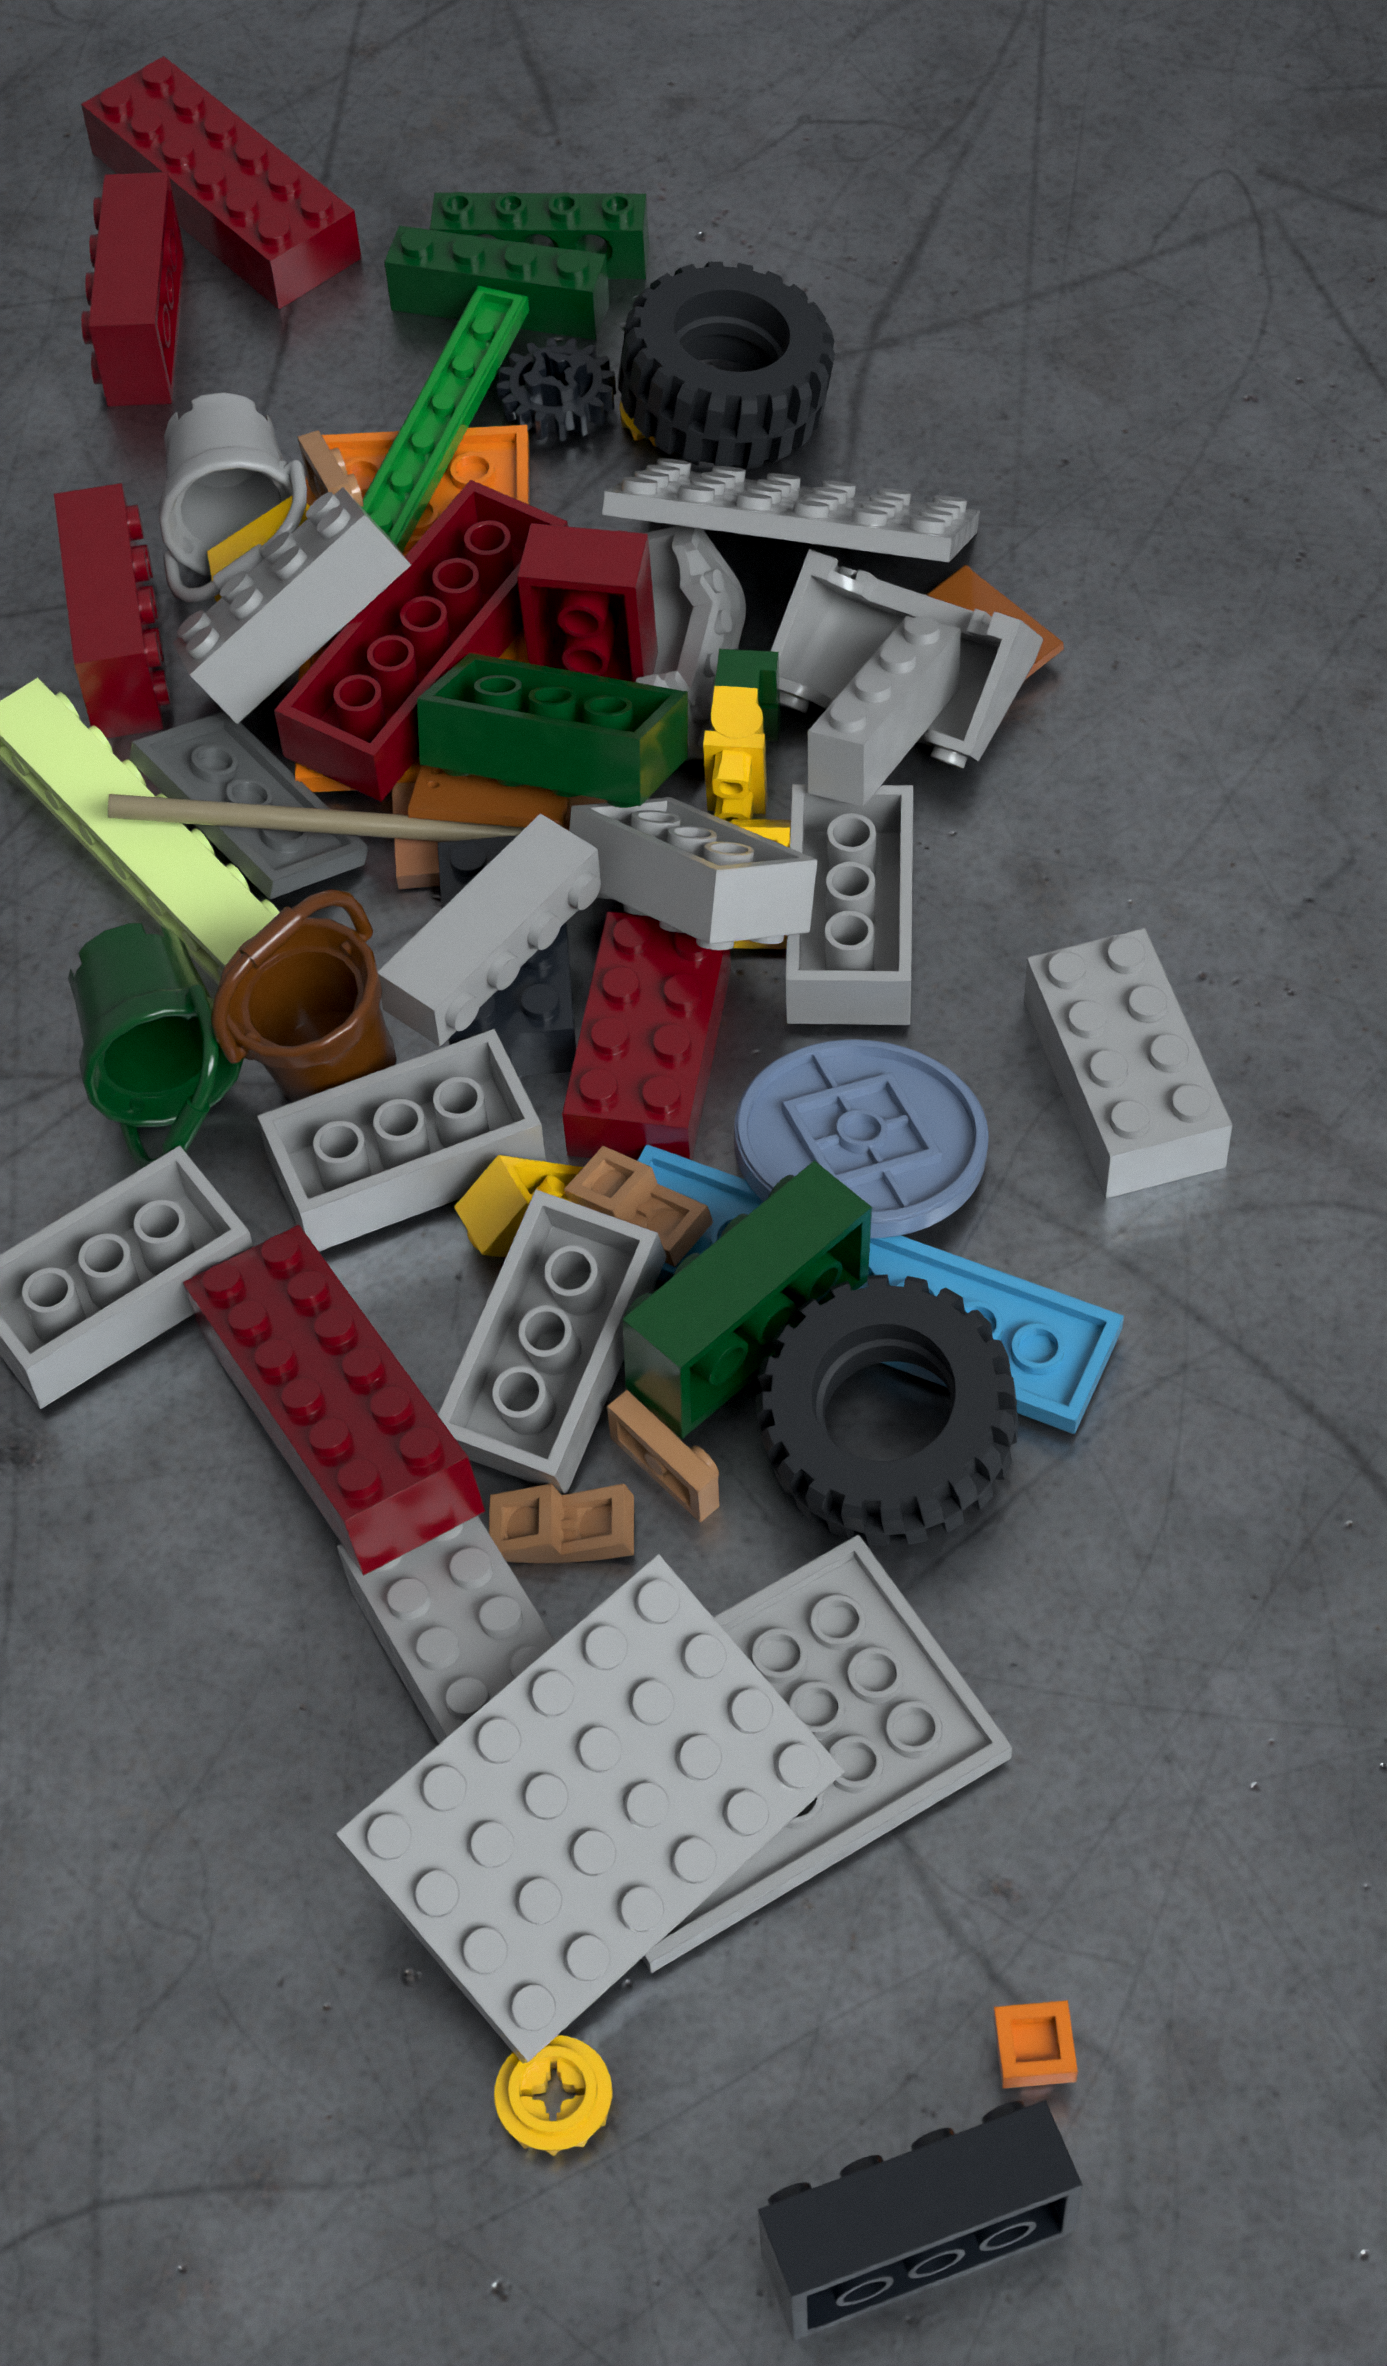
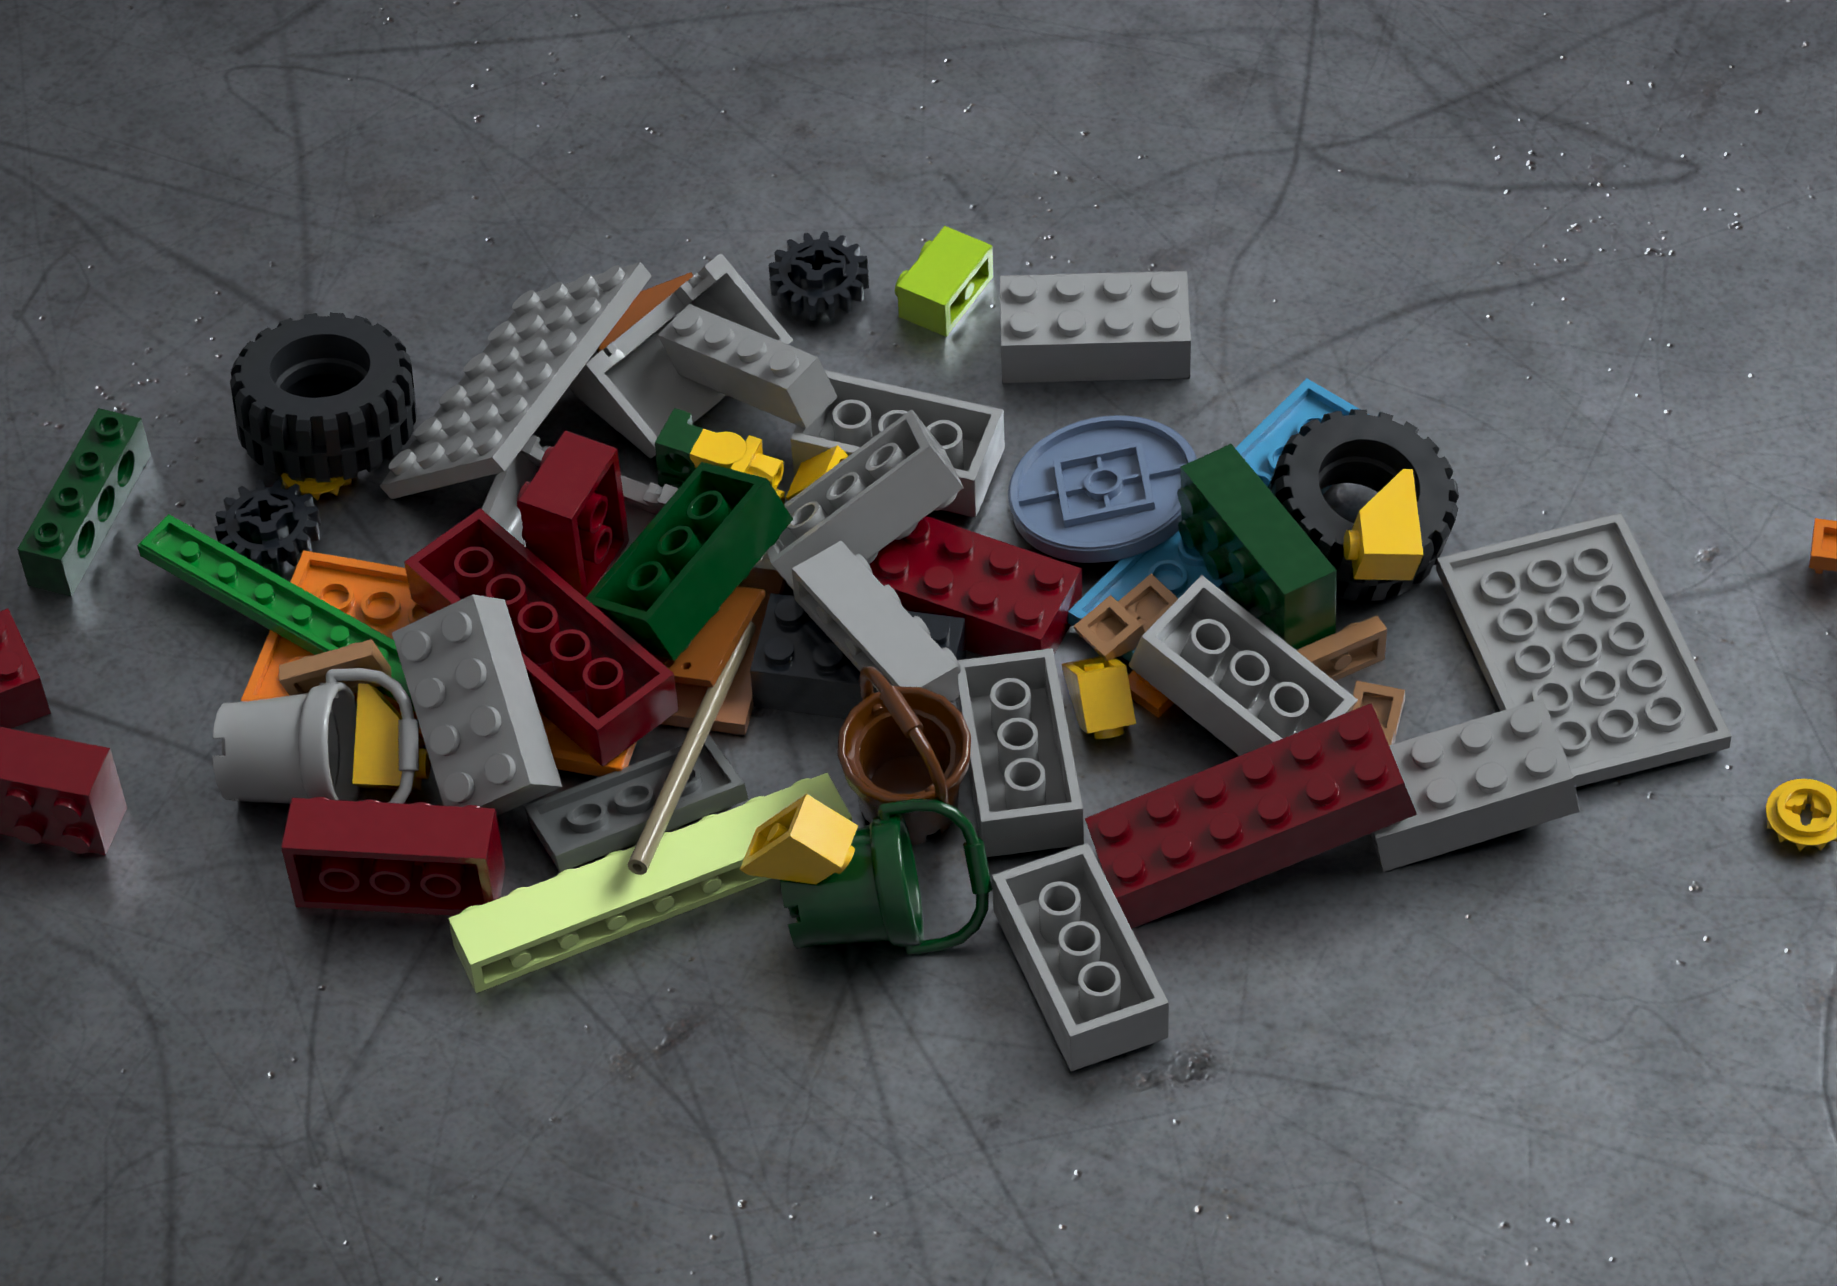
camera: 75 degrees left, 5 degrees down
light grey plate [332,1554,845,2064] -> none
dark green brick [384,226,610,340] -> none
none -> yellow slope [740,794,858,885]
none -> black gear [769,231,870,320]
none -> lime brick [895,226,993,337]
none -> yellow slope [1343,469,1423,580]

